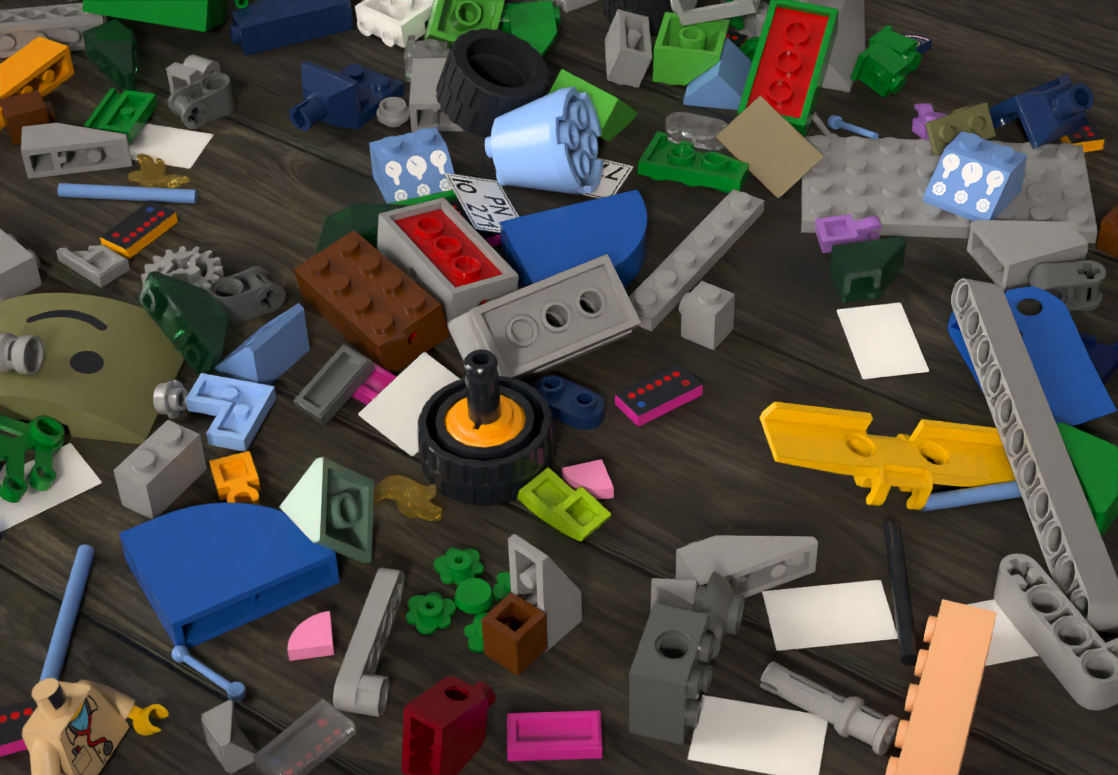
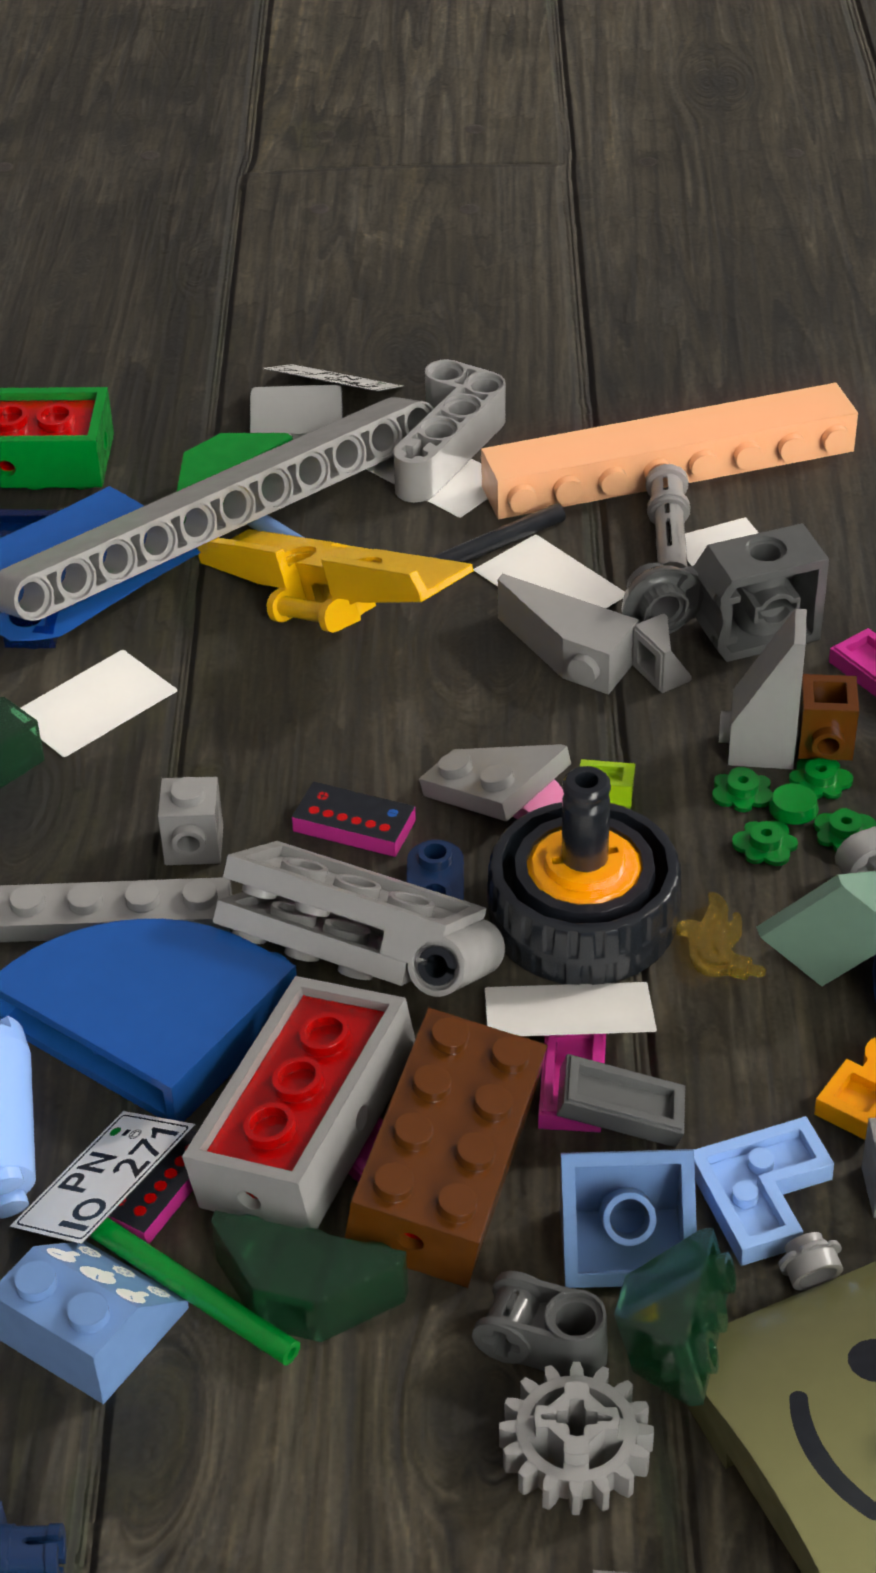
camera: 125 degrees left, 0 degrees up
none -> light grey wing [419,744,571,822]

